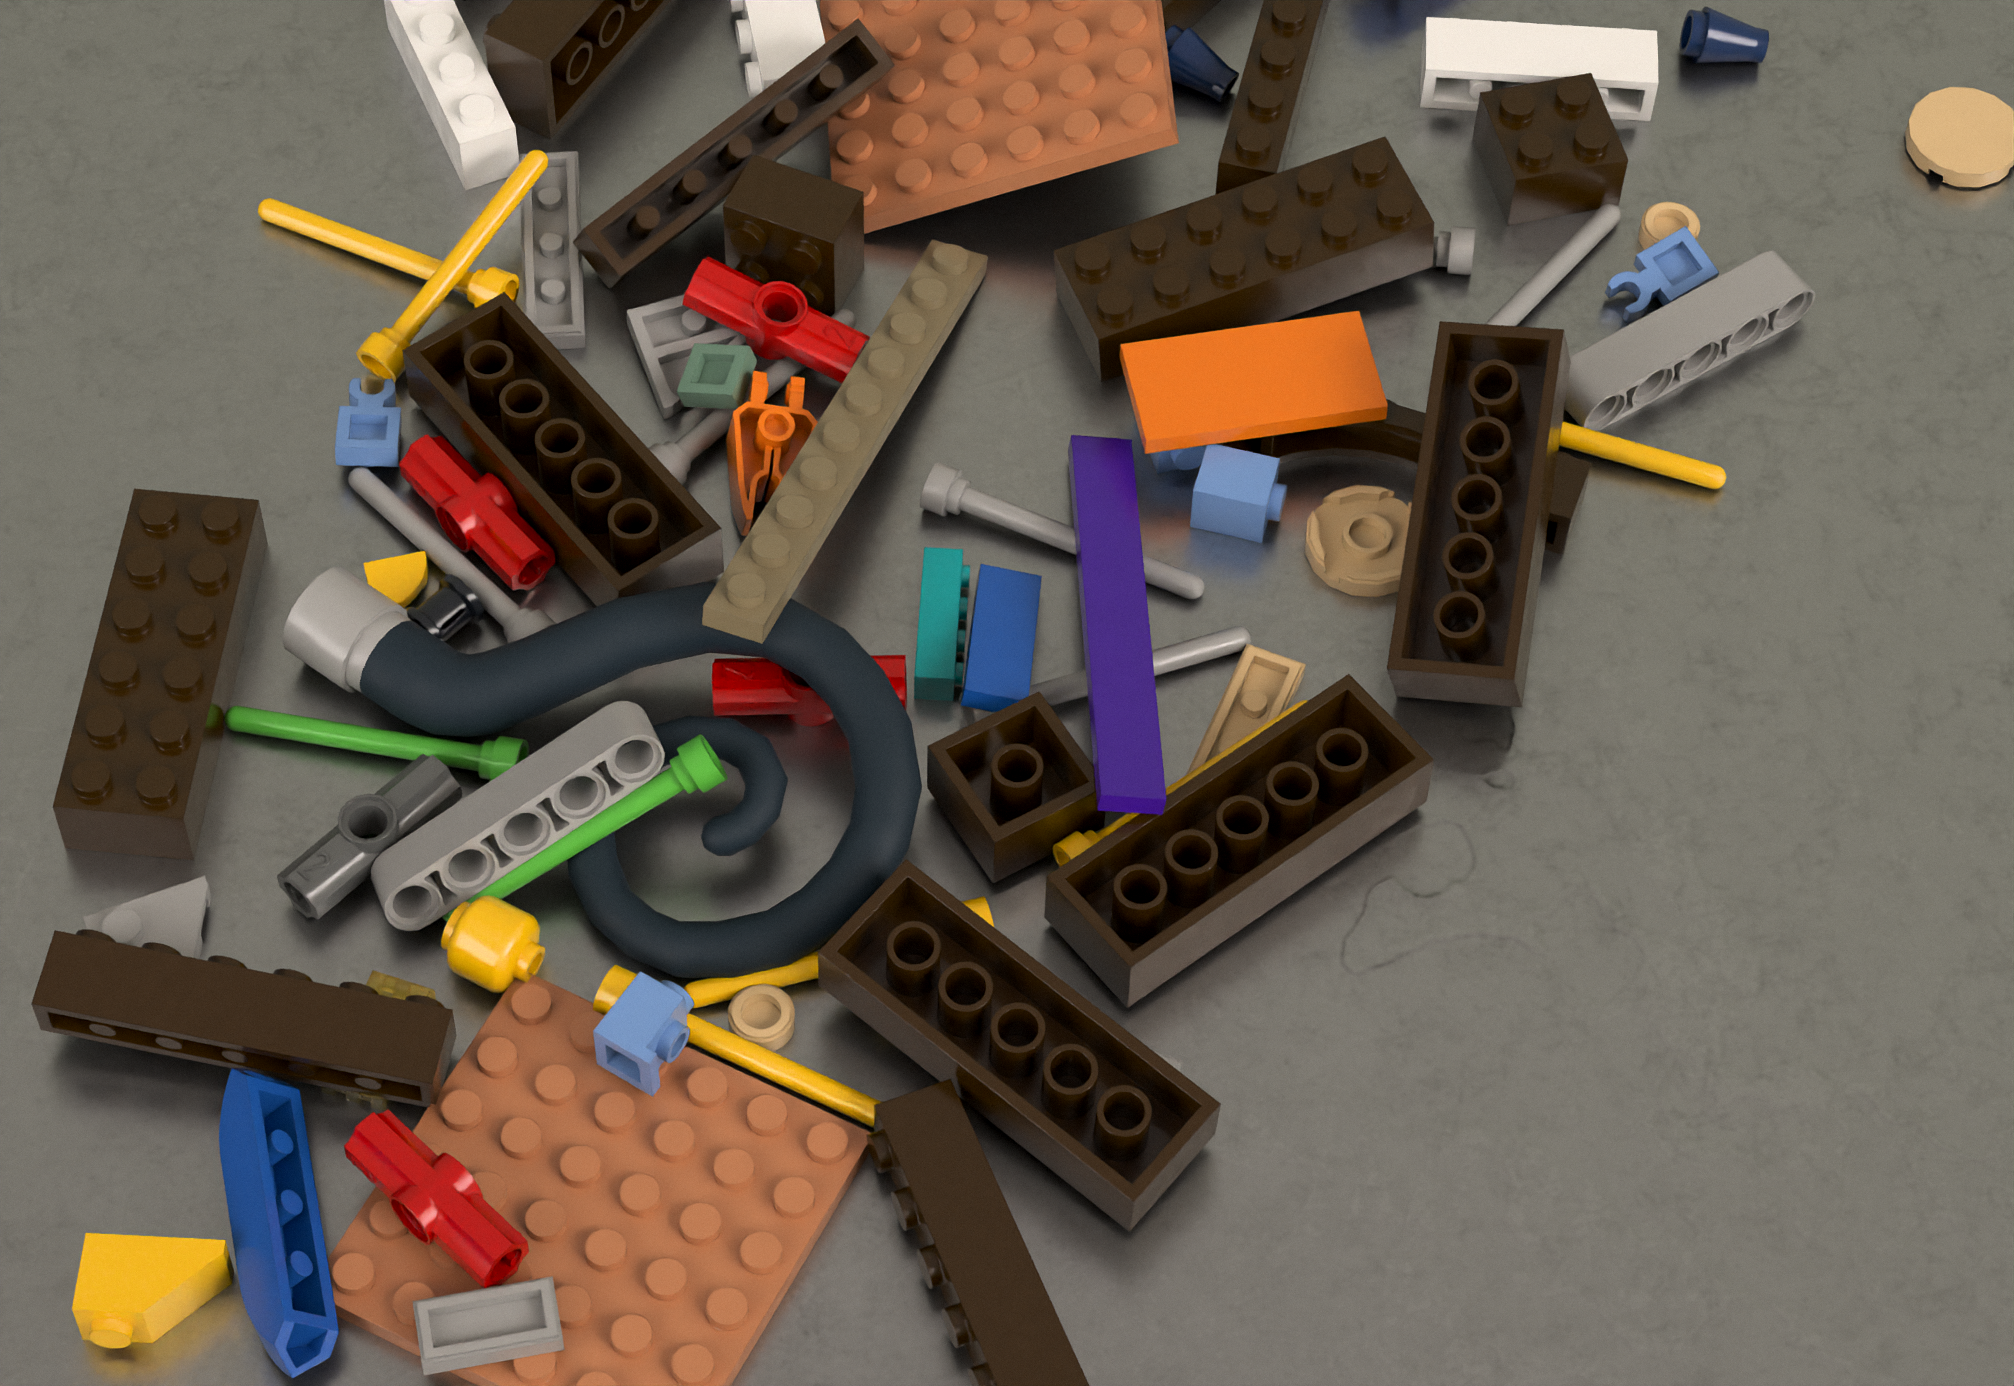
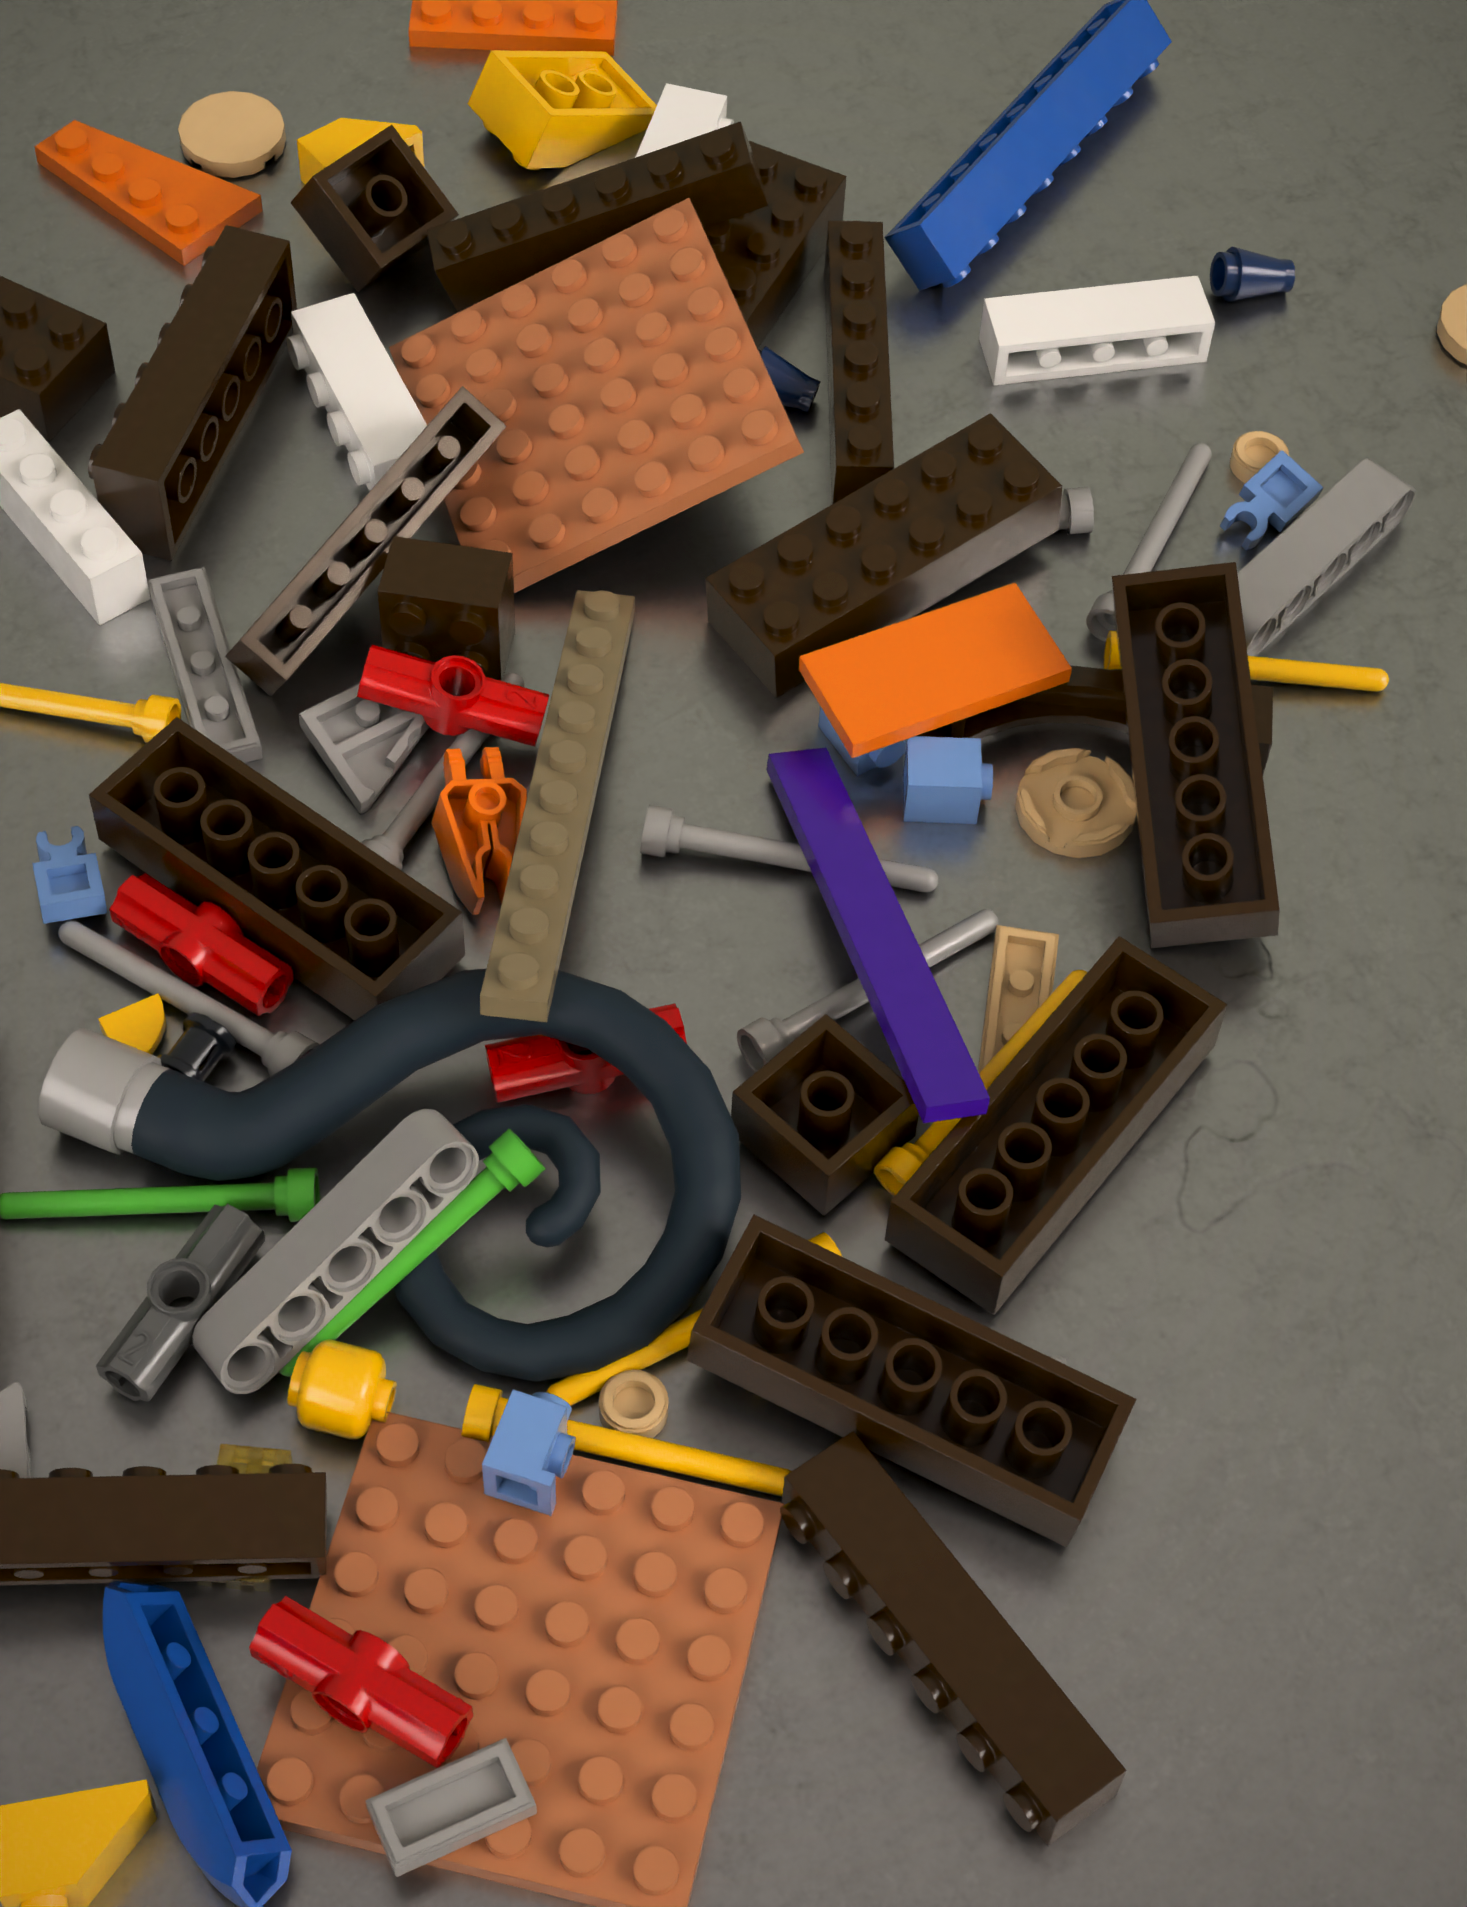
camera: 15 degrees left, 0 degrees up
yellow piece [356,150,548,382] -> none
sand green plate [676,343,757,409] -> none
teal piece [914,547,970,701] -> none
blue tile [961,564,1042,712] -> none
dark brown brick [1472,73,1628,226] -> none

